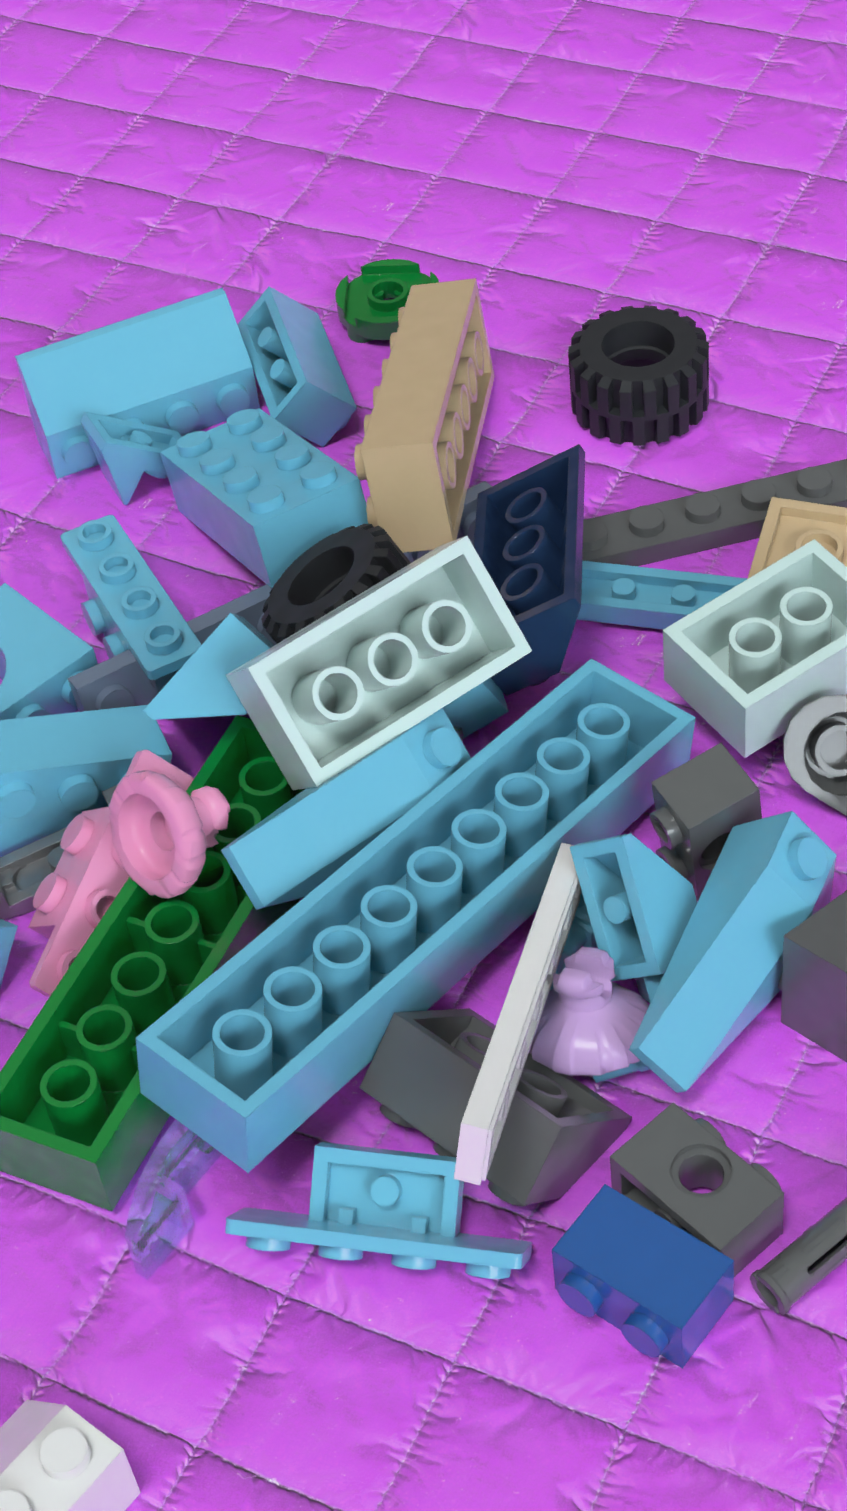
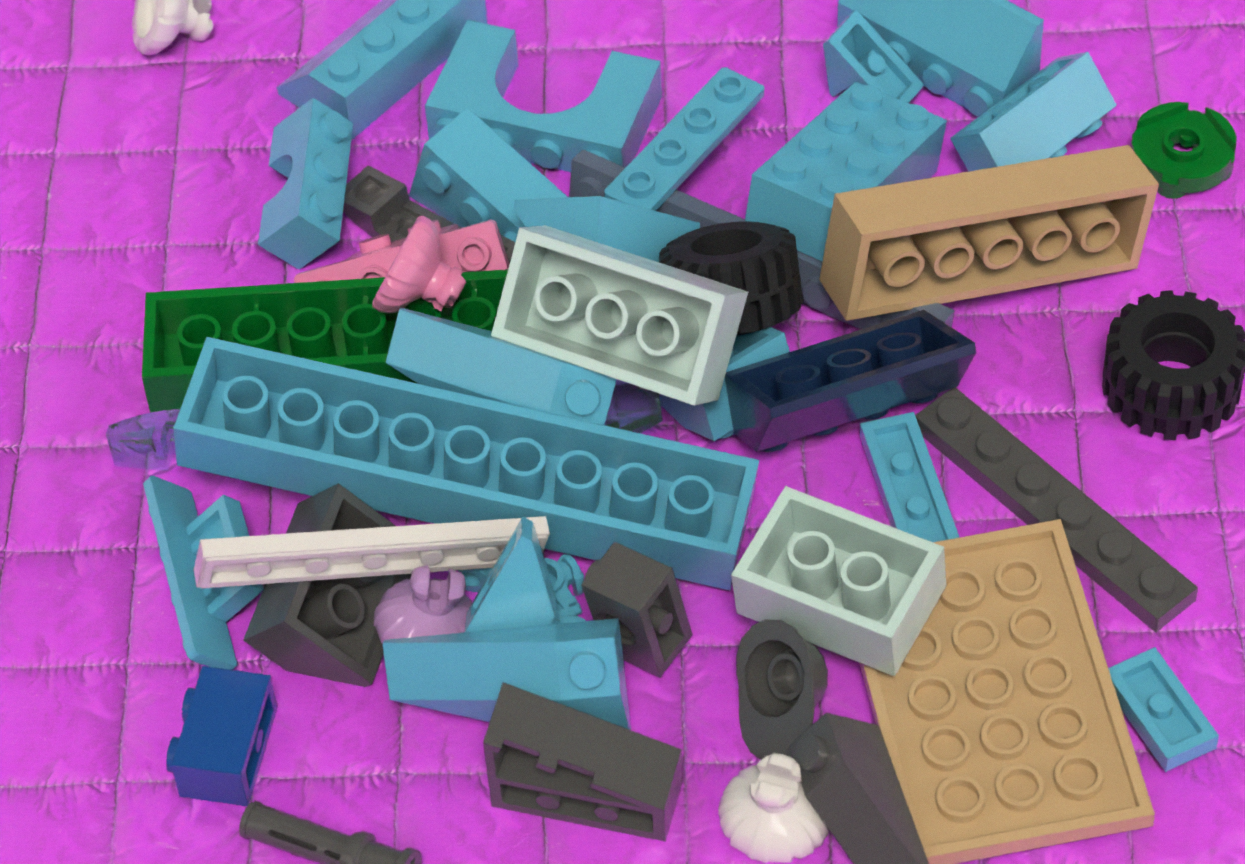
camera: 60 degrees right, 5 degrees up
dark grey brick [610,1102,784,1277] -> none

